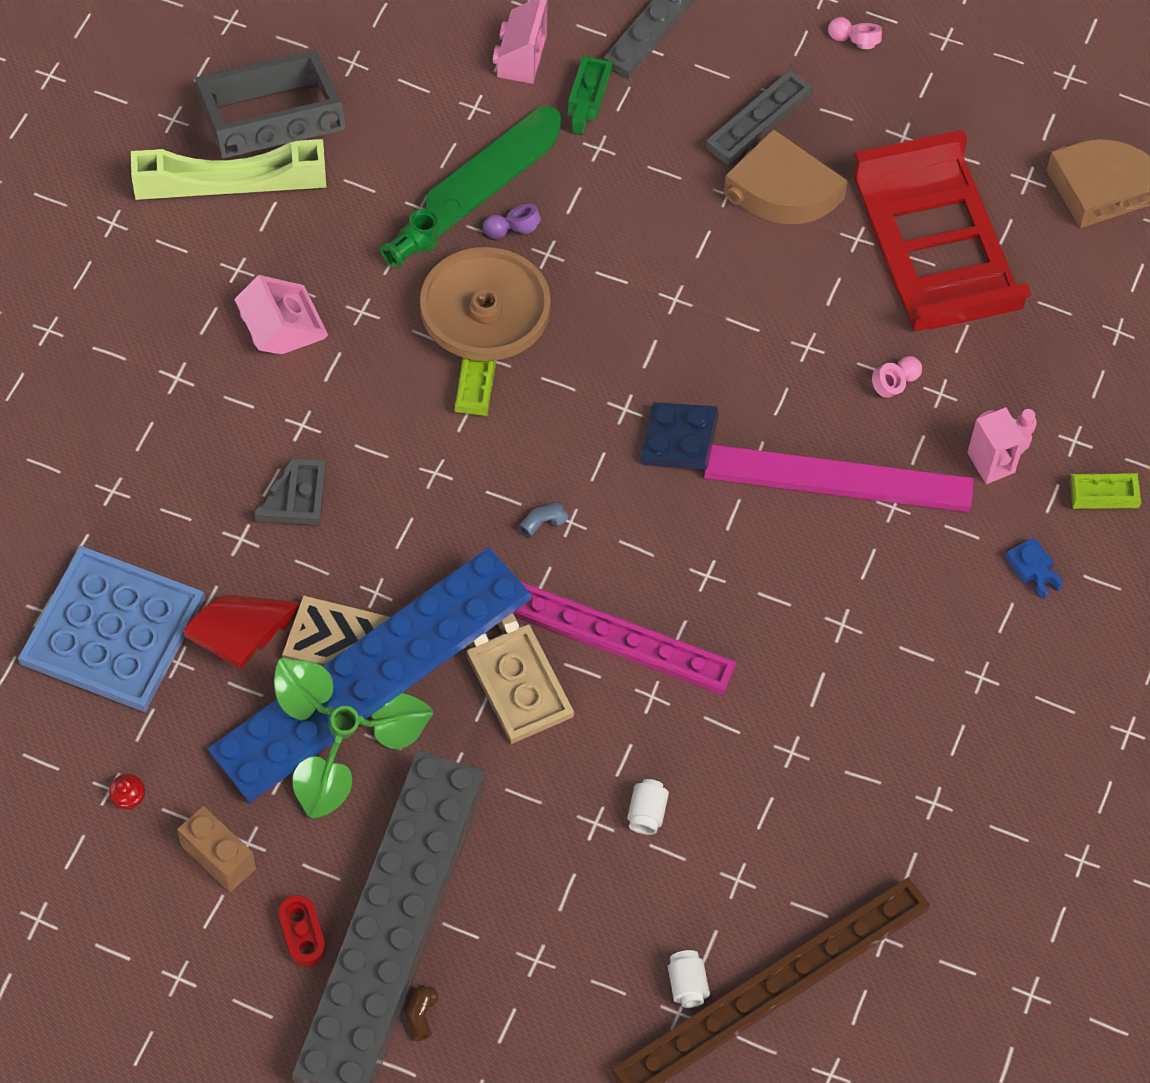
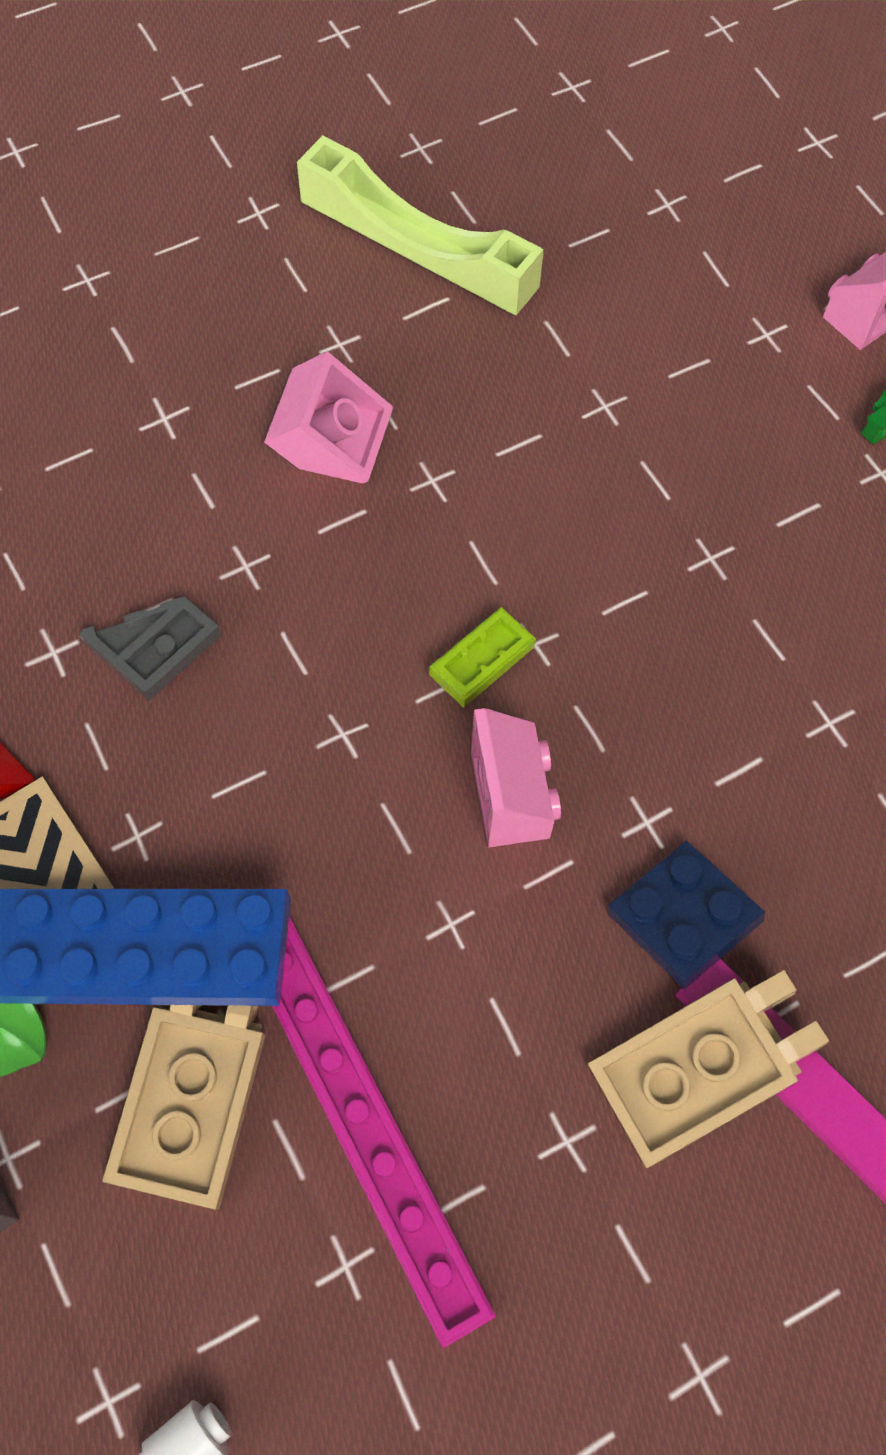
camera: 40 degrees right, 5 degrees up
dark grey window [195,49,346,159] -> none
green piece [379,106,561,268] -> none
medium nougat dish [420,247,551,361] -> none
medium lavender plate [483,203,541,240] -> none
sand blue arm [518,502,568,538] -> none
none -> bright pink slope [471,708,561,848]
none -> tan tile [588,970,829,1169]

